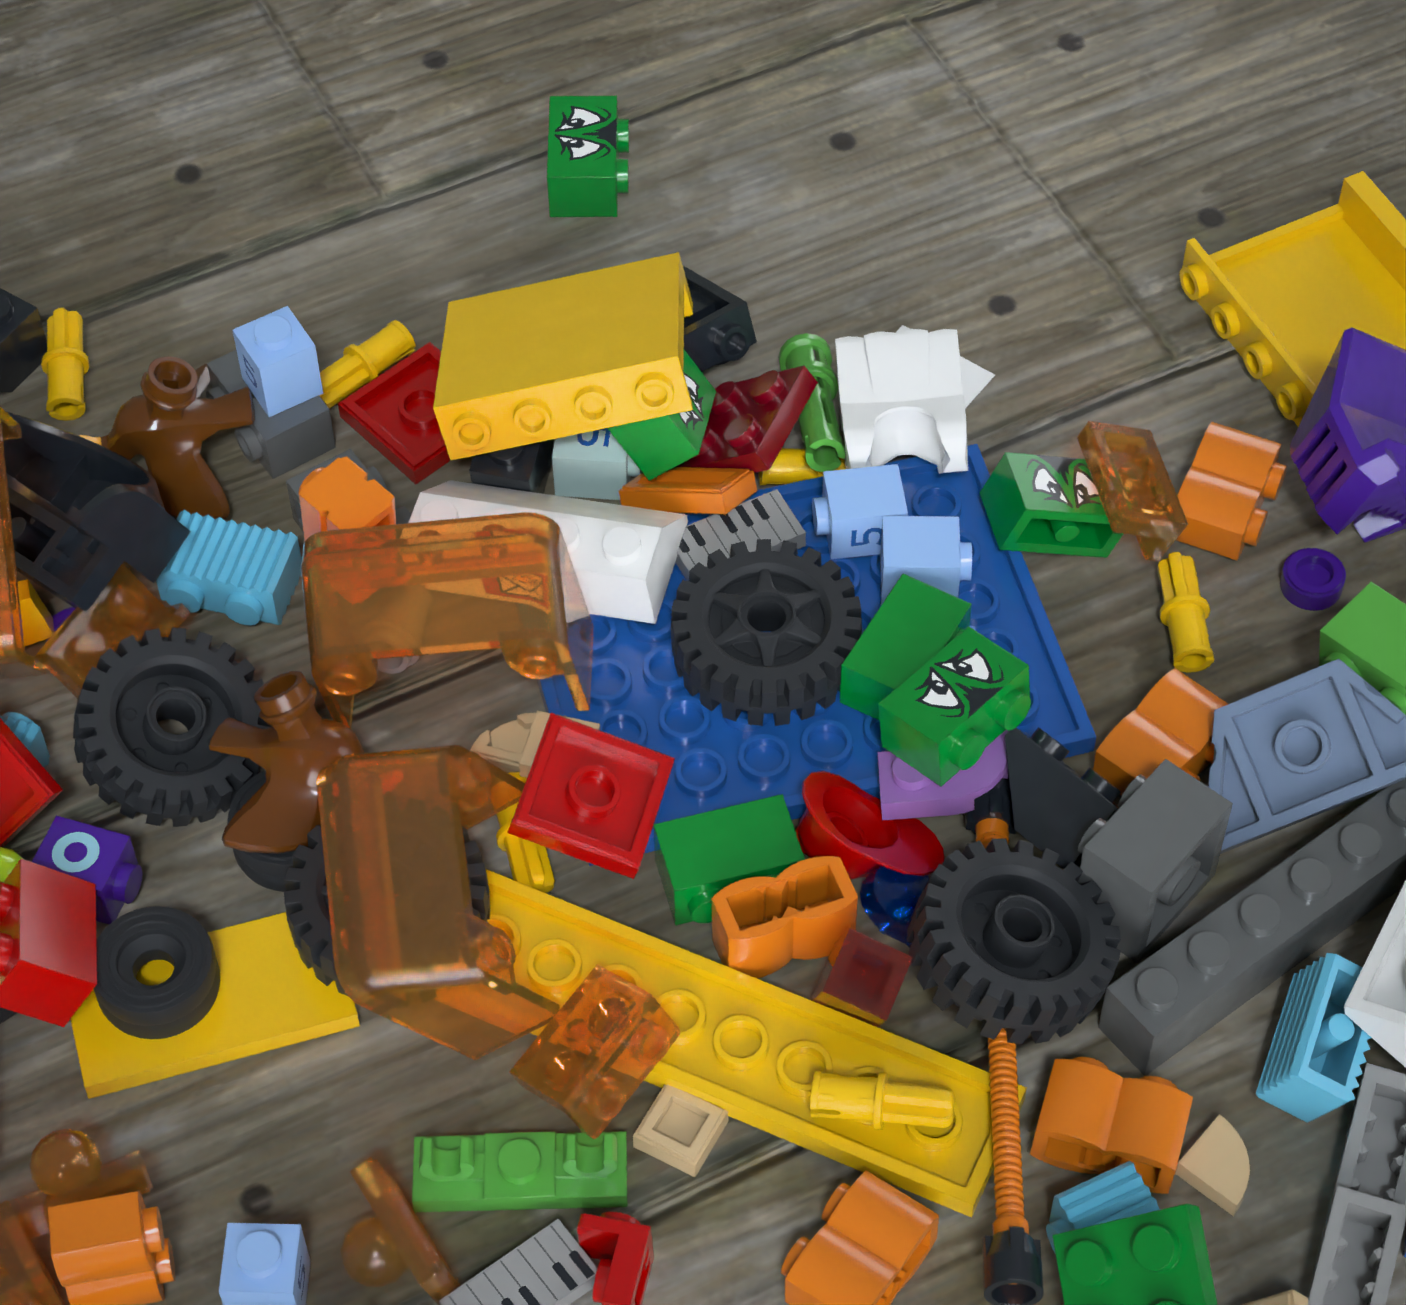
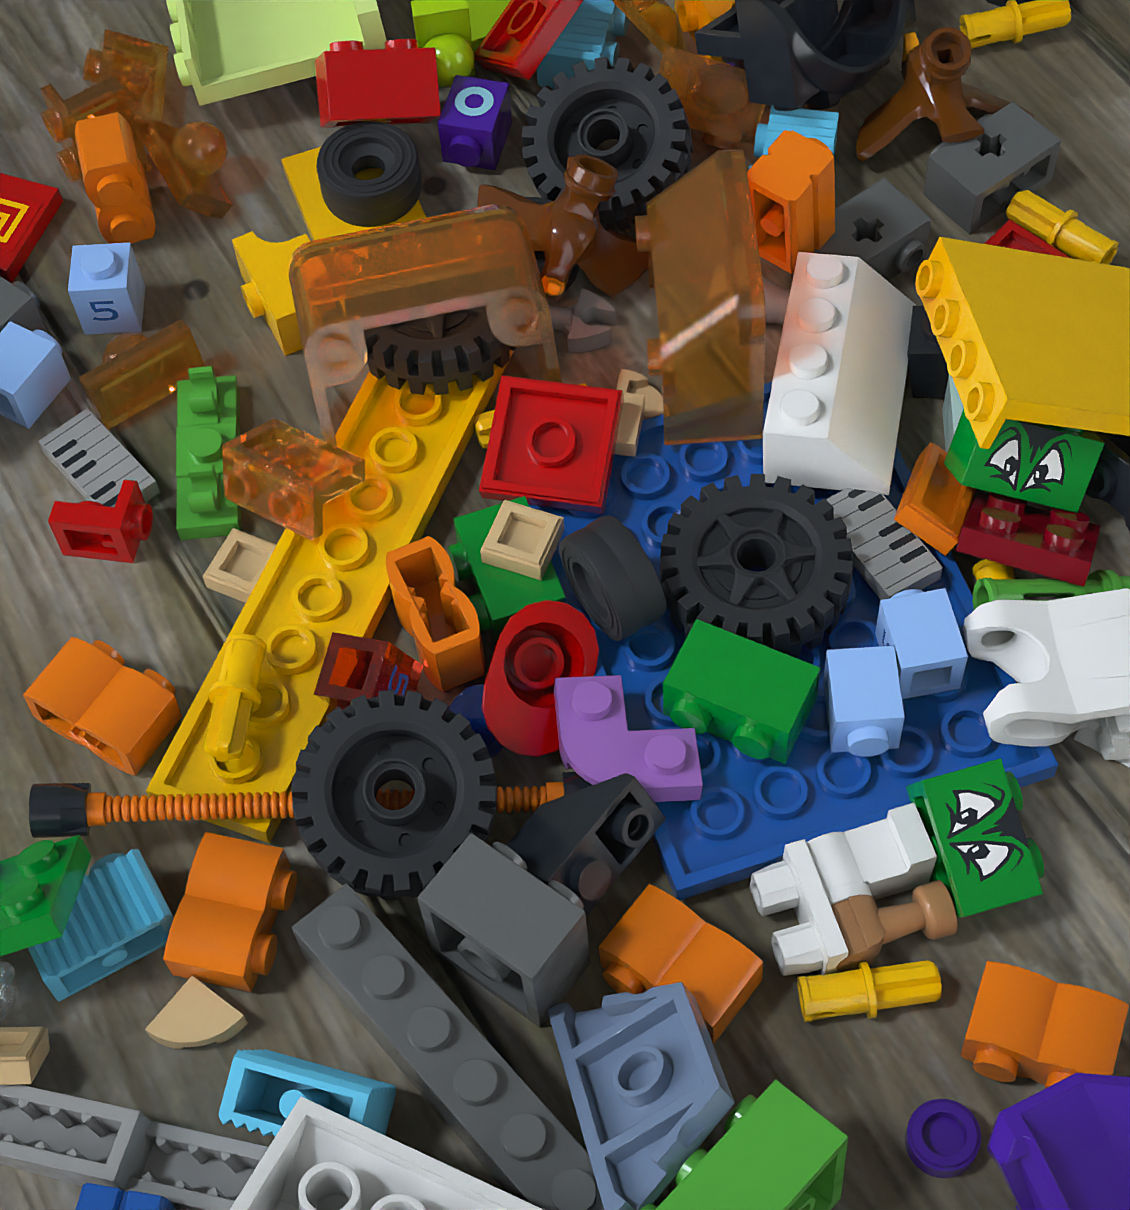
camera: 90 degrees right, 5 degrees up
light blue brick [232,306,323,417] -> none
green brick [878,626,1031,787] -> none
clear orange bracket [1077,421,1188,561] -> none
none -> yellow brick [232,231,337,356]
none -> tan tile [480,500,565,581]
none -> black tyre [559,515,666,641]
none -> white hips [750,802,958,976]

